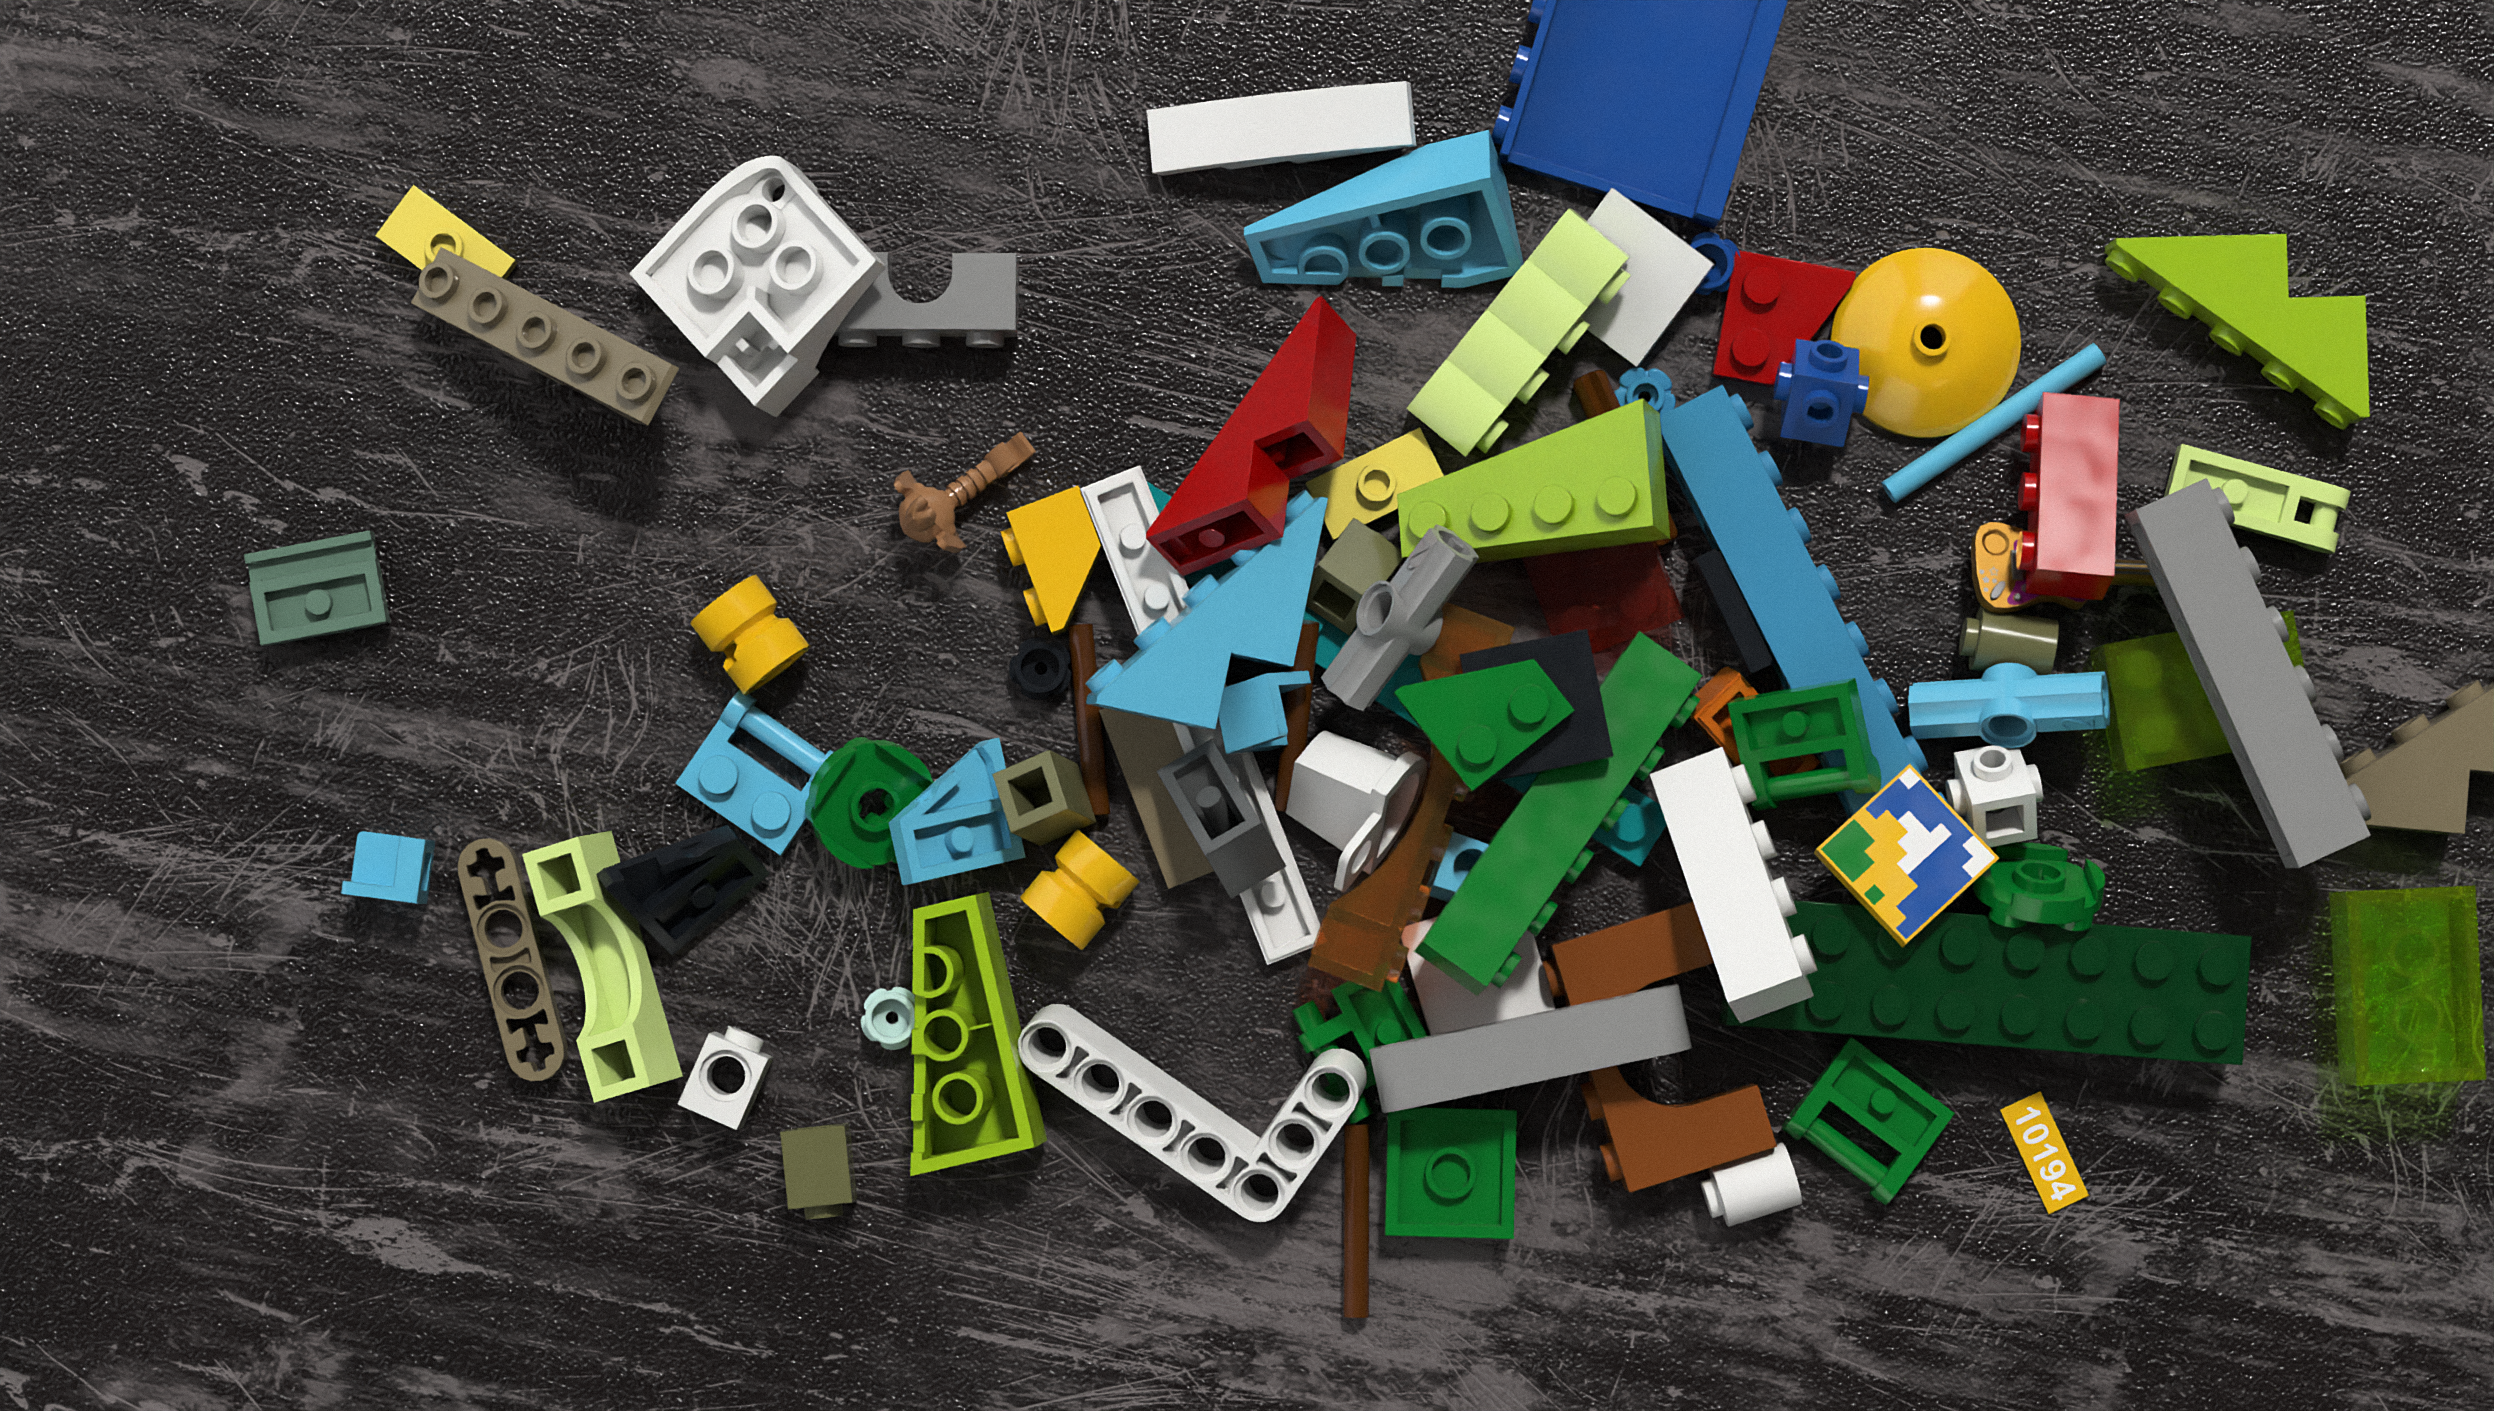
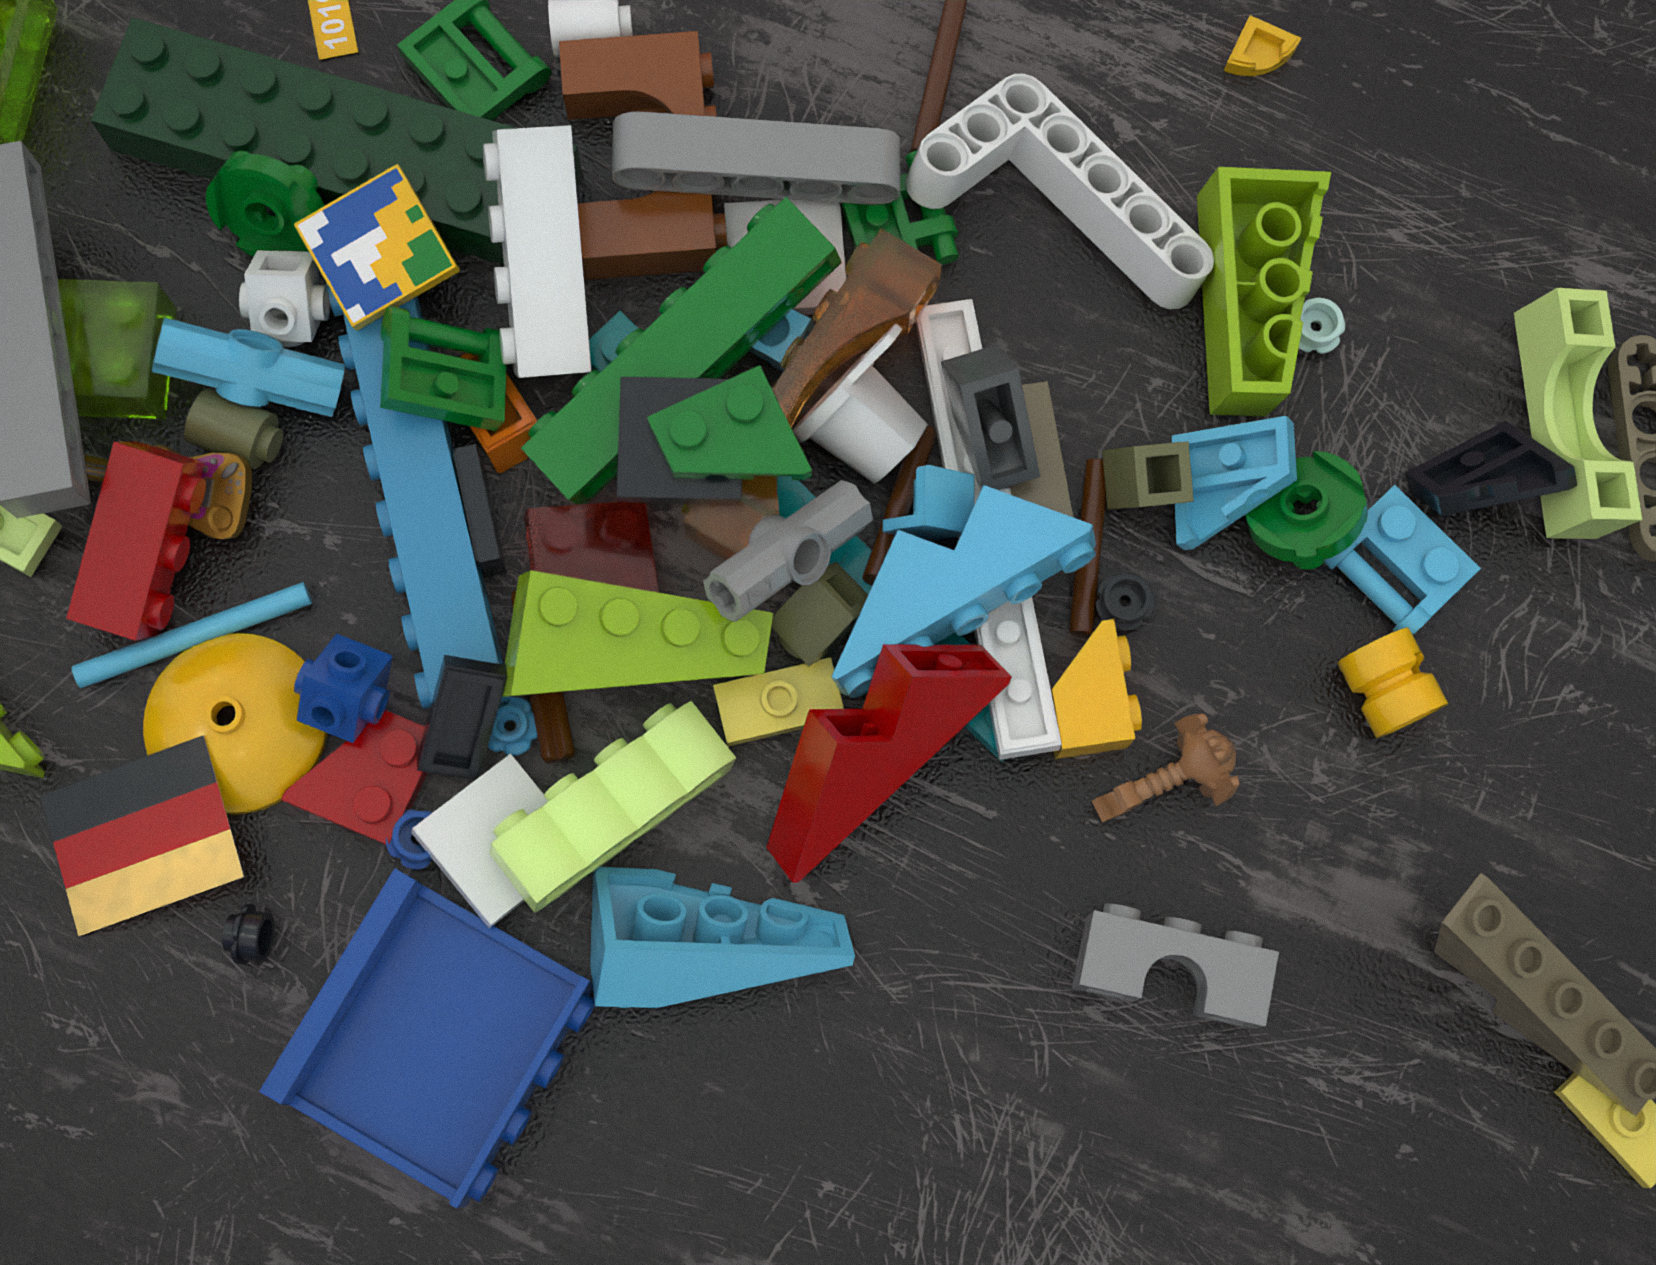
camera: 170 degrees left, 10 degrees down
white slope [629,156,887,417] -> none
white brick [678,1026,774,1130] -> none
olive brick [780,1123,857,1219] -> none
yellow wheel [1020,829,1140,950] -> none
white slope [1147,81,1416,176] -> none
green plate [1384,1107,1517,1239] -> none
none -> sticker [40,735,244,936]
none -> black plate [222,903,275,965]
none -> black tile [417,655,507,780]
none -> yellow tile [1224,15,1301,76]

